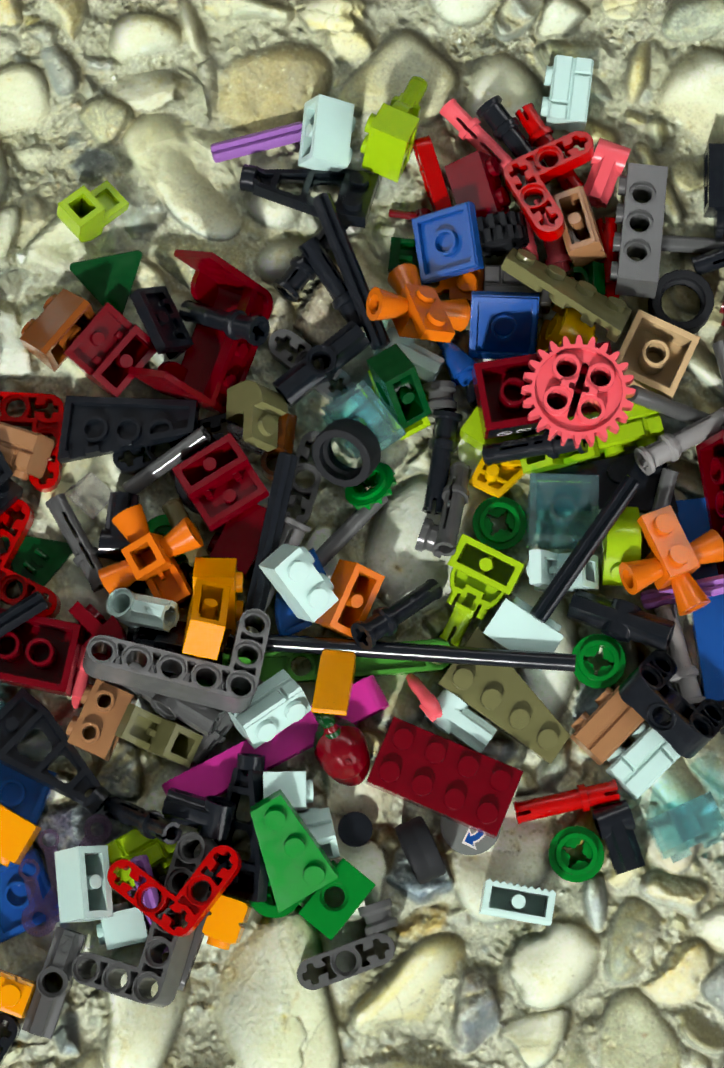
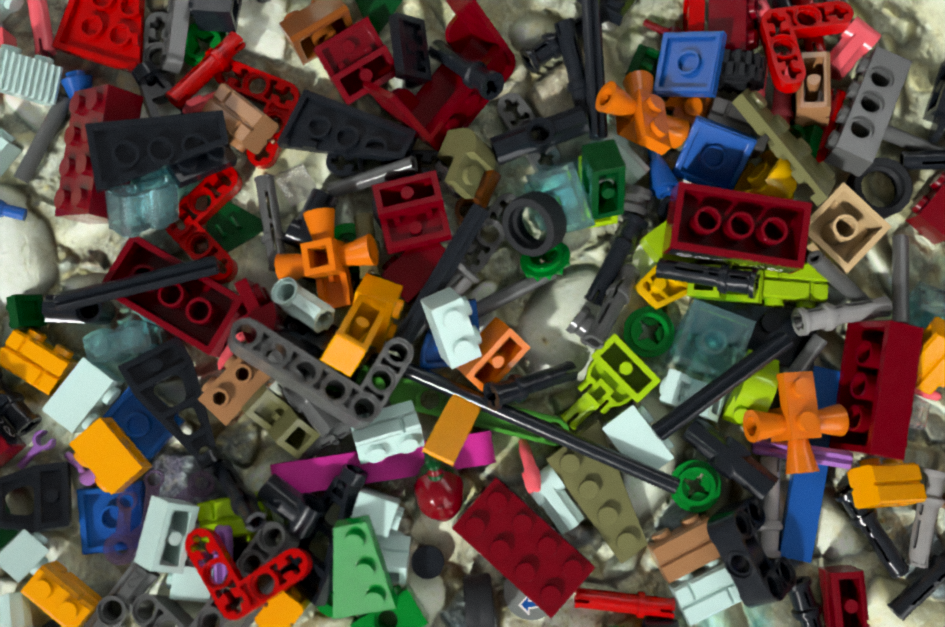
camera: 15 degrees right, 5 degrees up
coral gear [521,335,636,449] -> none

